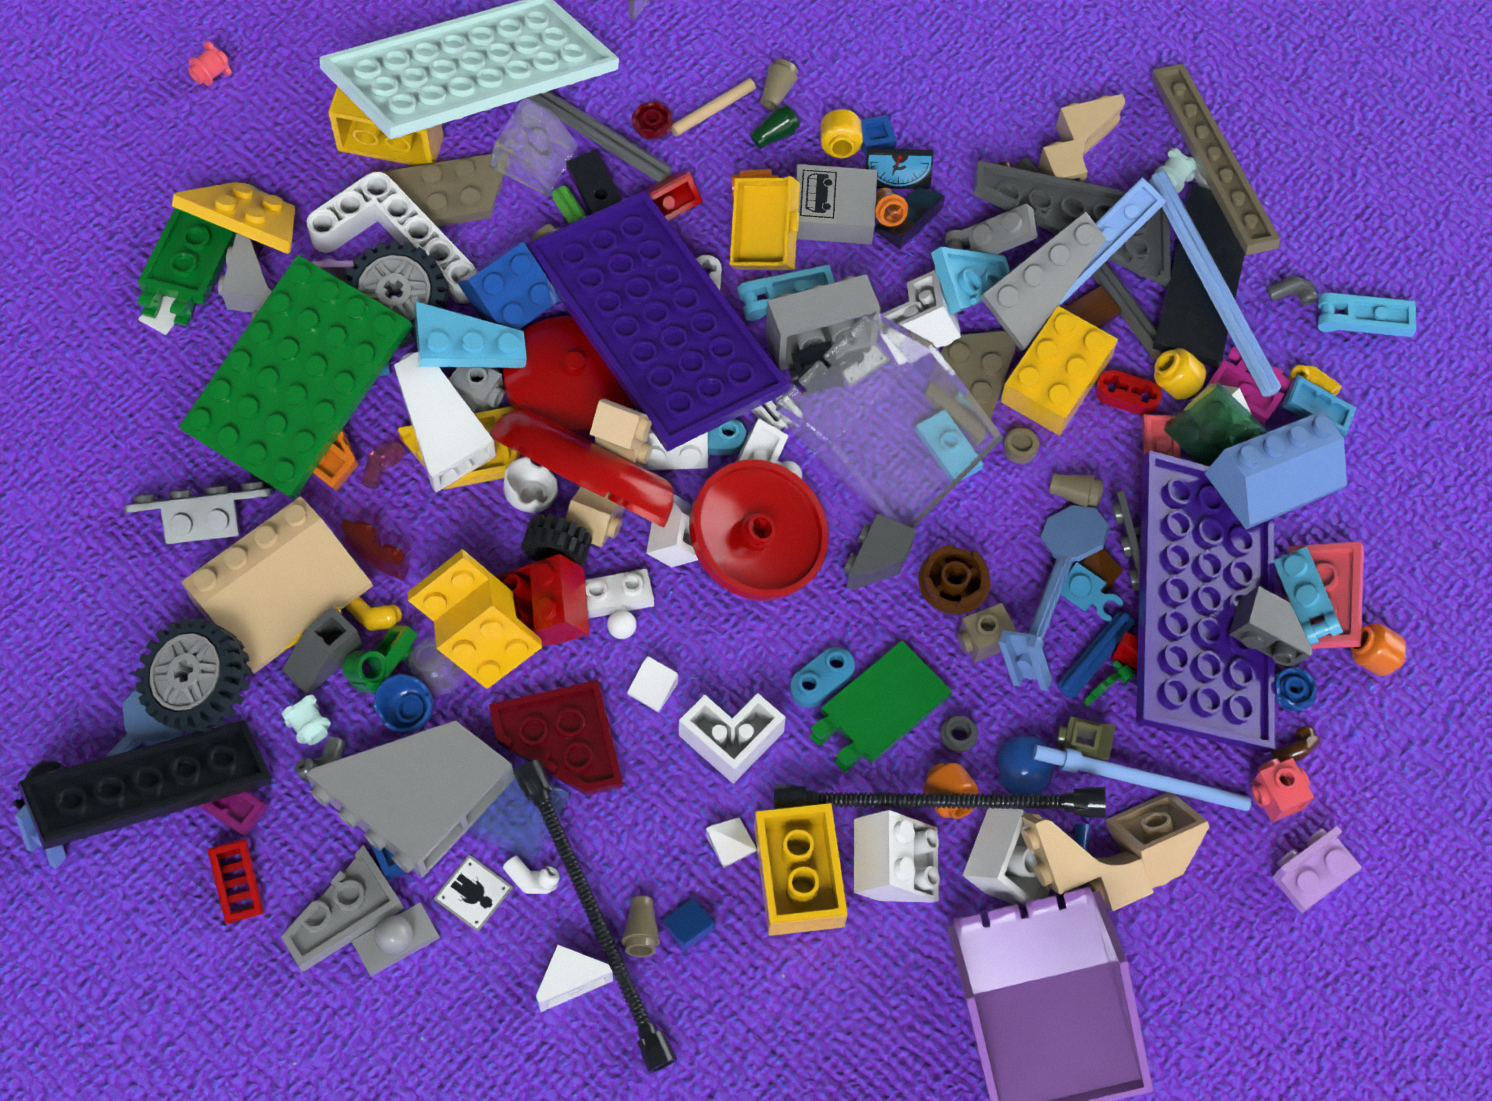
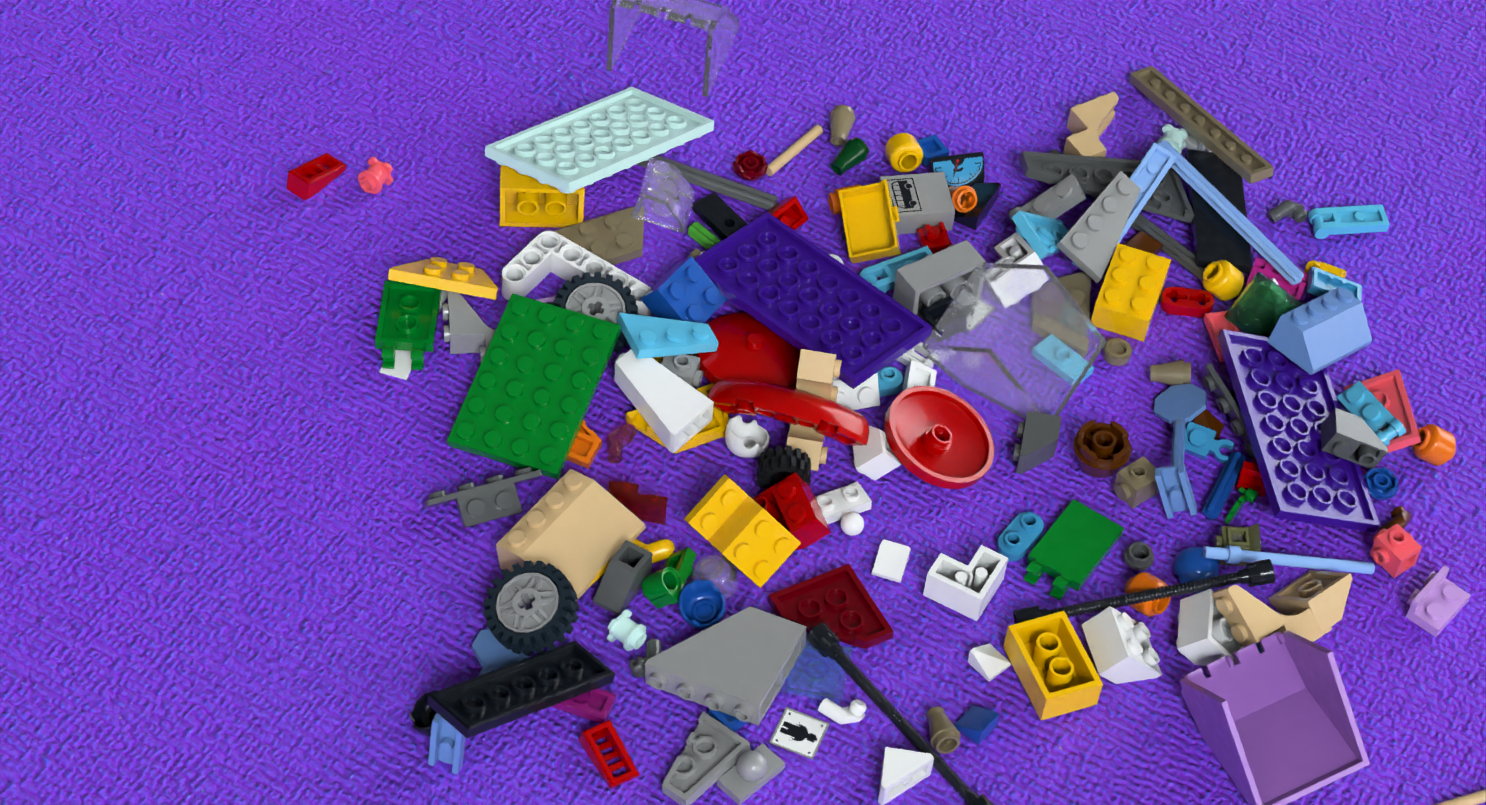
camera: 15 degrees left, 15 degrees down
none -> red slope [287,153,347,201]
none -> red tile [916,222,952,254]

